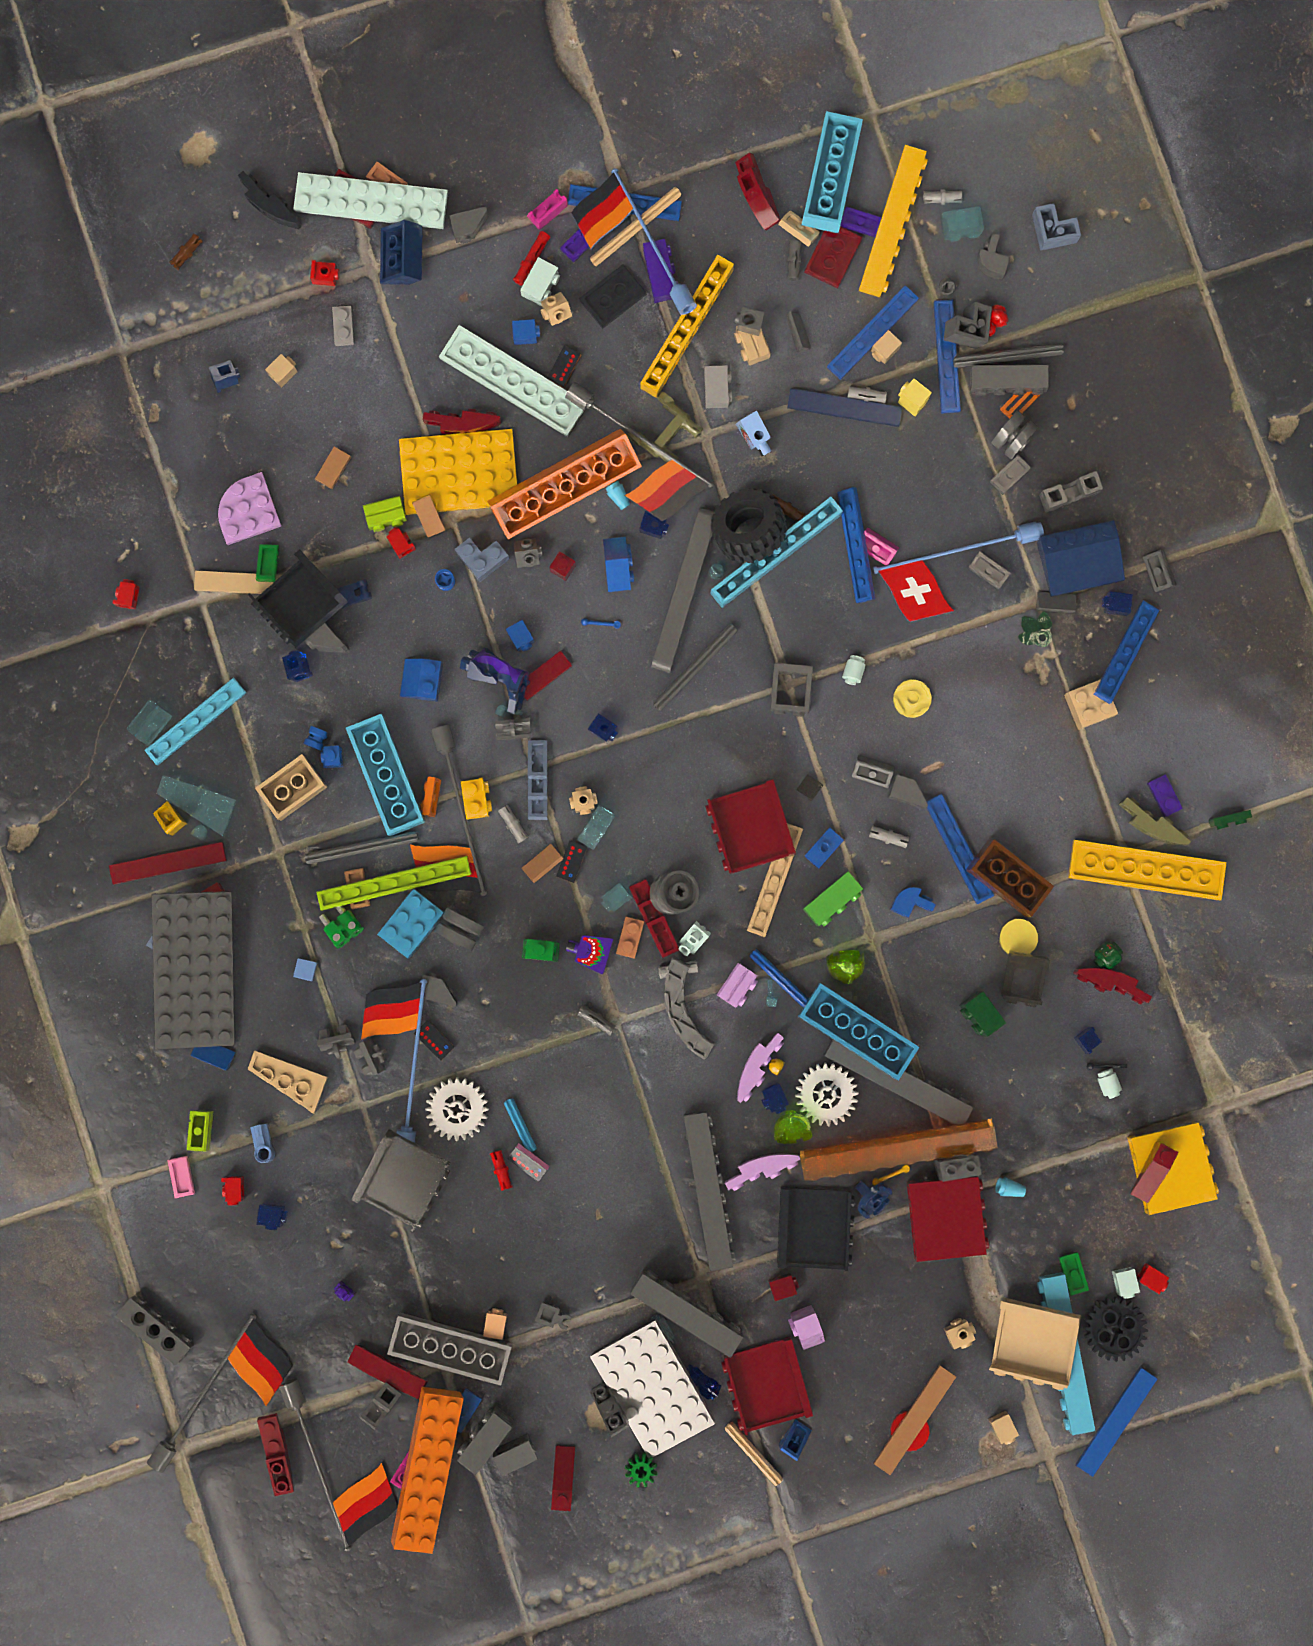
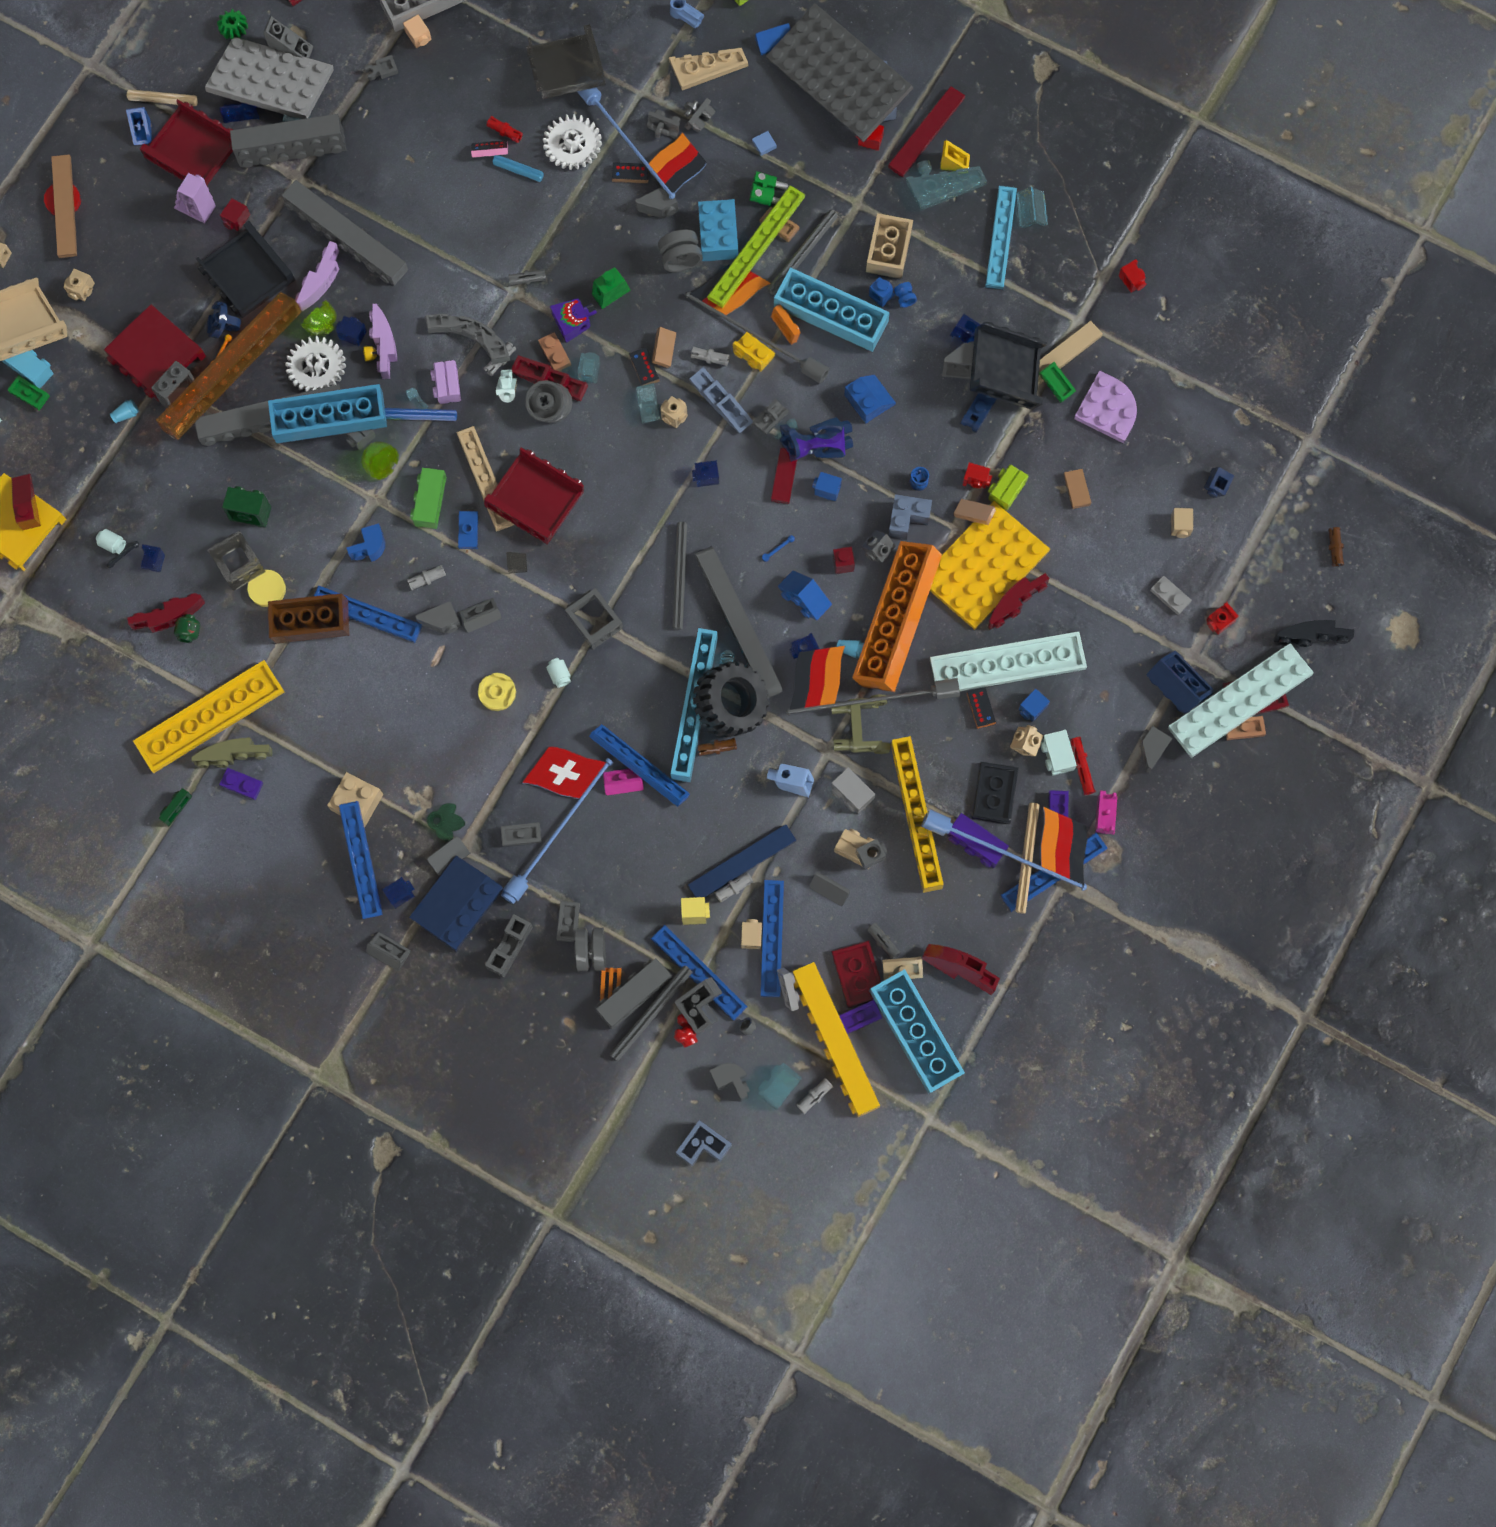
camera: 145 degrees right, 10 degrees down
none -> light grey plate [777,968,800,1011]

